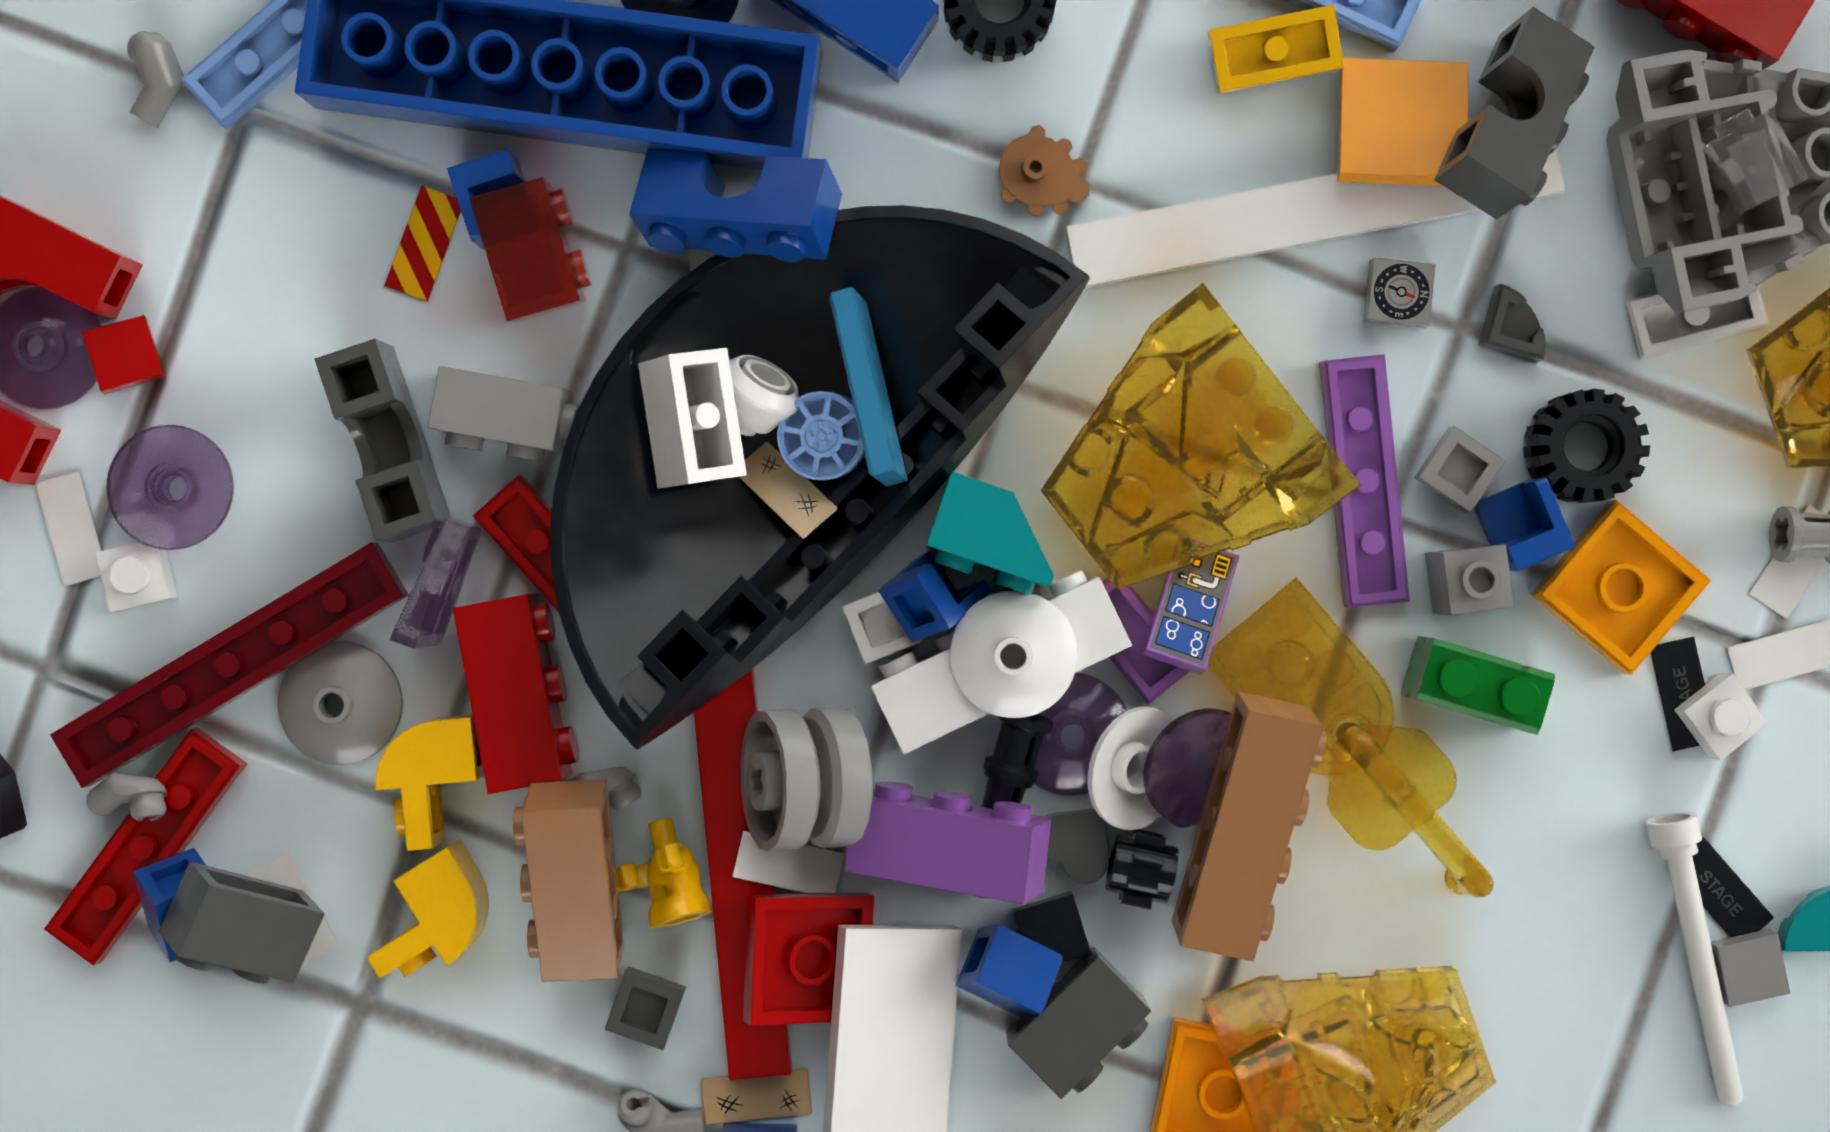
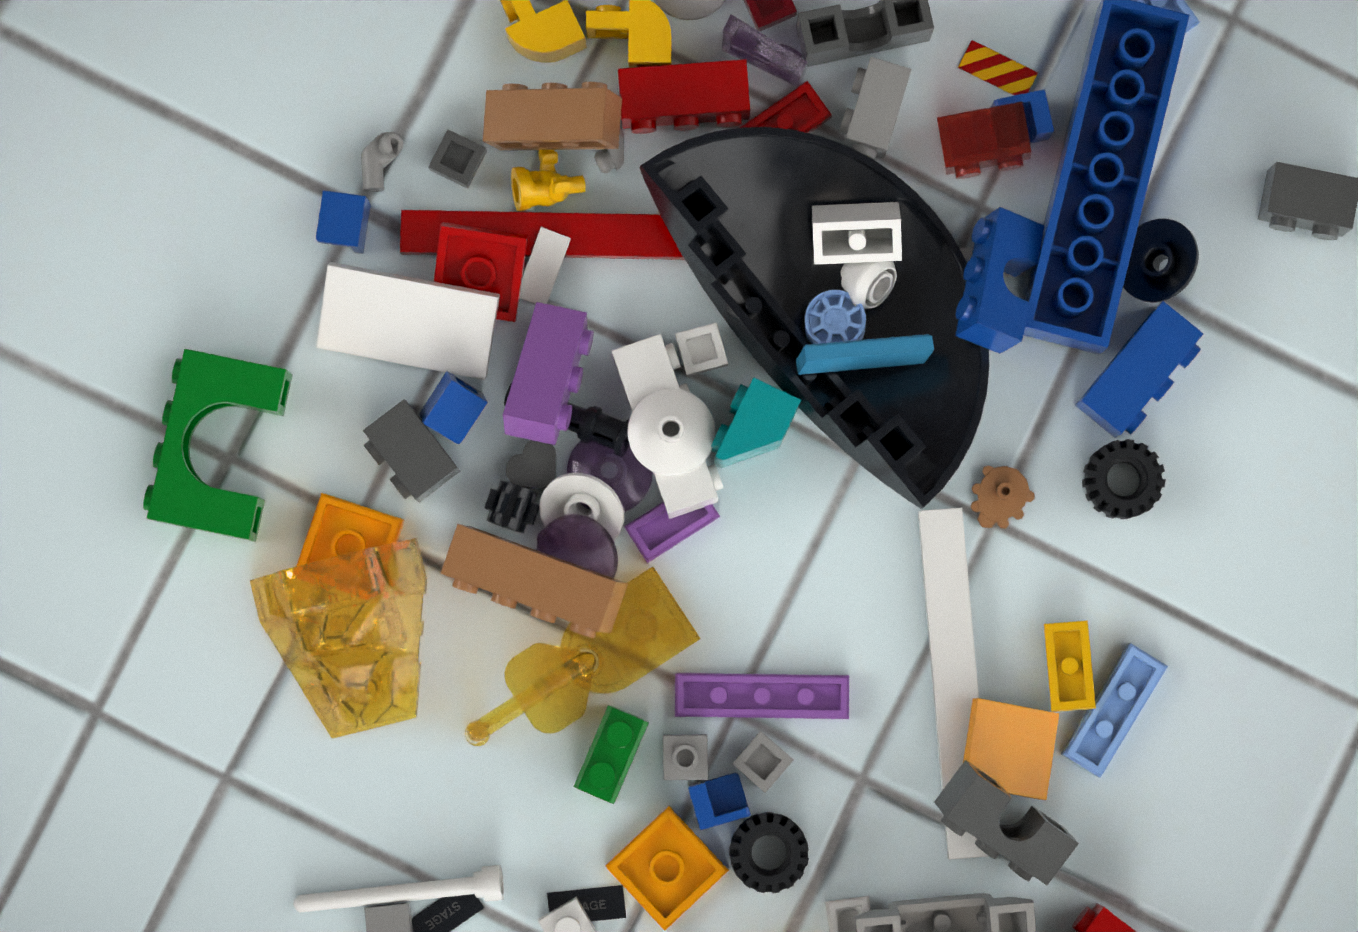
camera: 95 degrees right, 5 degrees down
tan sticker [701,1068,812,1125] -> none
tan sticker [739,442,837,538] -> none
light grey wheel [740,707,873,852] -> none
blue panel [878,552,992,642] -> none
black tile [1013,891,1091,962] -> none
clear yellow wedge [1041,283,1361,590] -> none
tile [1142,536,1240,675] -> none
light grey tile [1363,257,1436,328] -> none
dark grey tile [1478,284,1546,362] -> none

